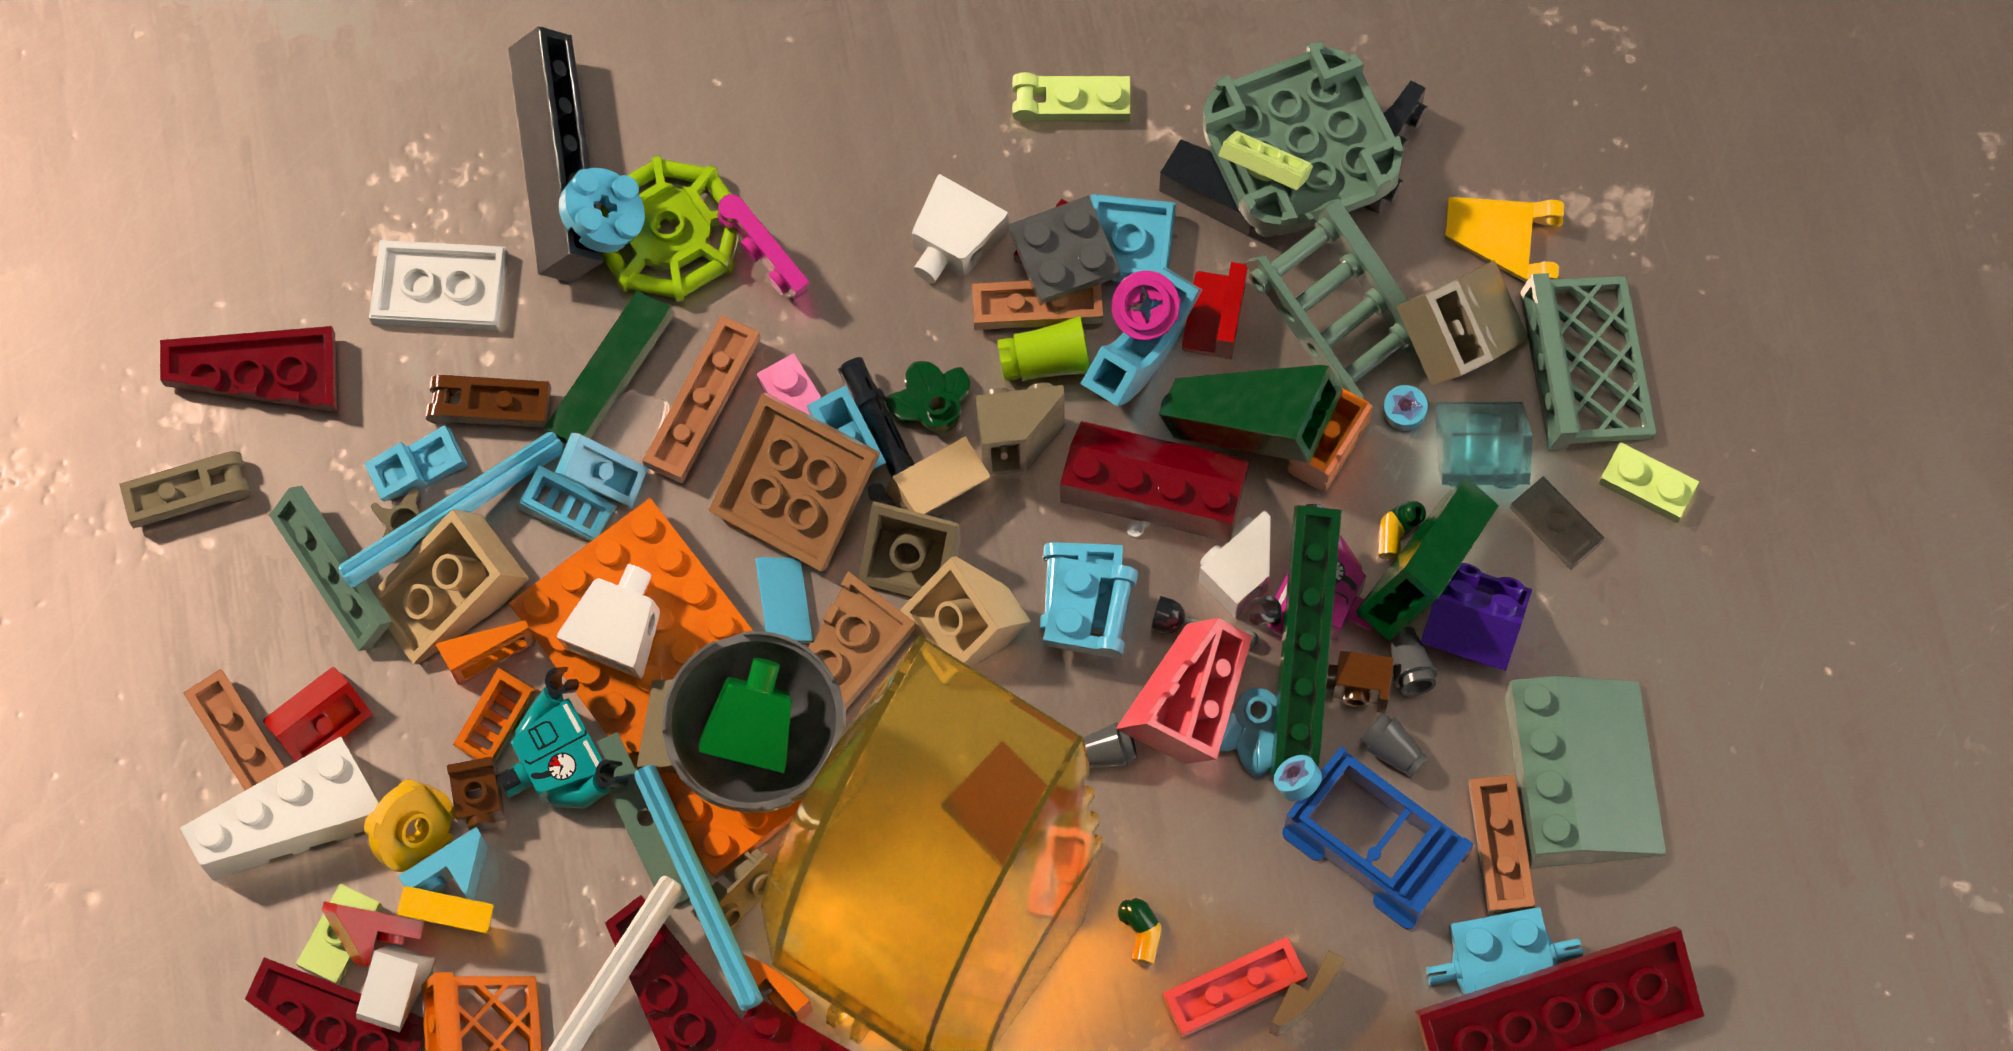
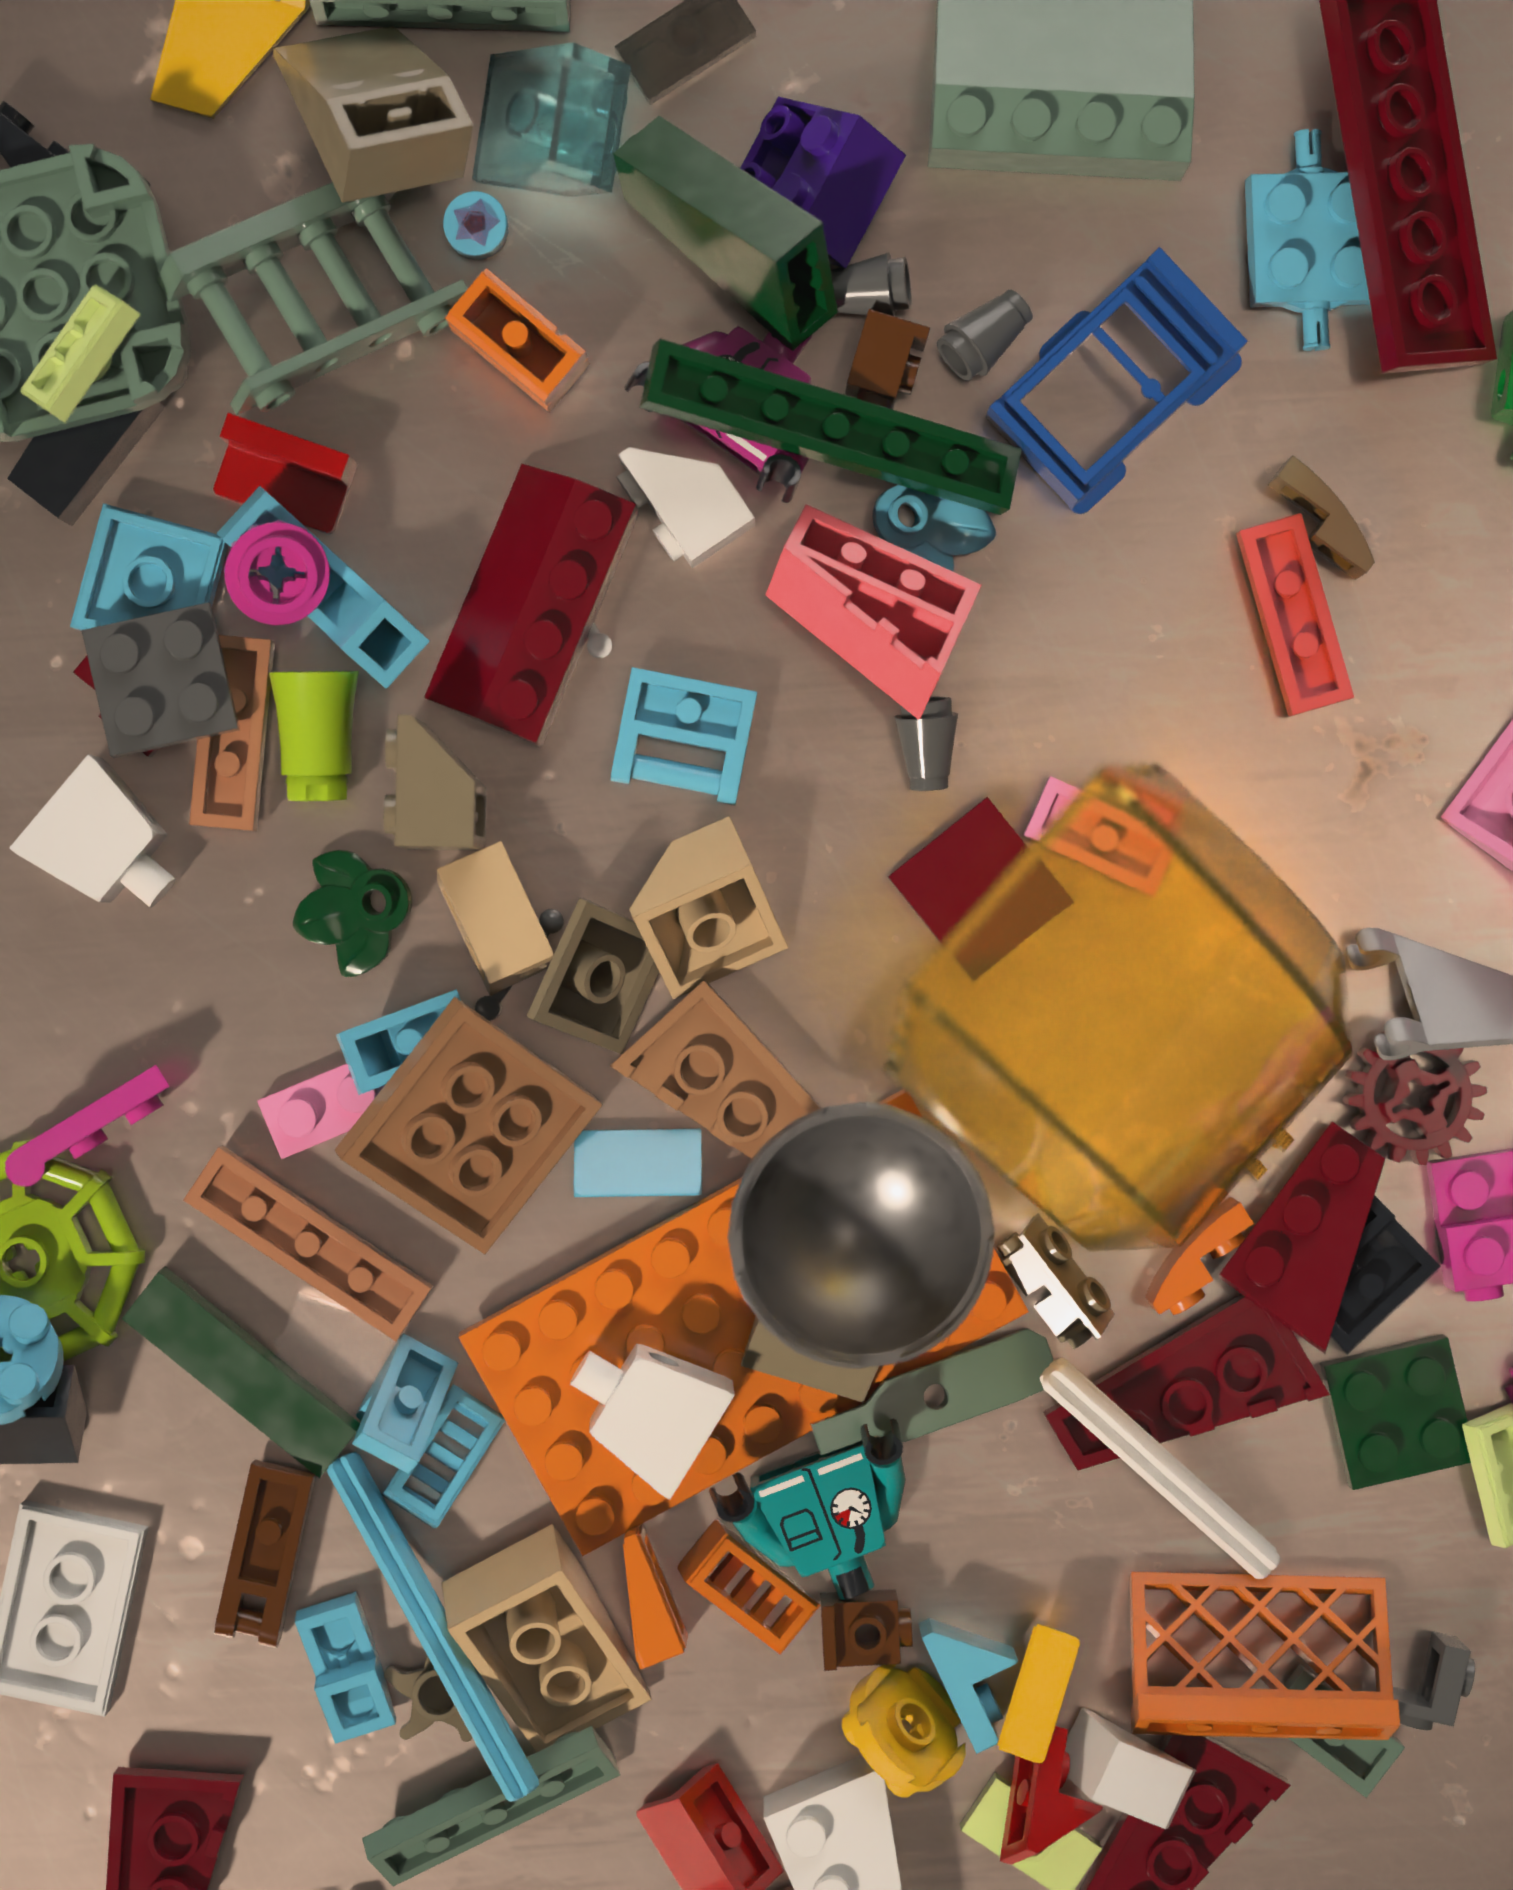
camera: 80 degrees left, 20 degrees up
medium azure axle [634,764,763,1011] -> none
green torso [698,658,792,773] -> none
black pin [838,357,915,479] -> none
medium azure plate [1043,557,1139,658] -> none
arm [1117,898,1161,966] -> none
black hinge [1151,596,1258,648] -> none
dark green slope [1158,365,1343,463] -> none
medium azure tile [1274,755,1322,801] -> none
arm [1378,501,1426,560] -> none
nougat plate [1468,774,1536,915] -> none

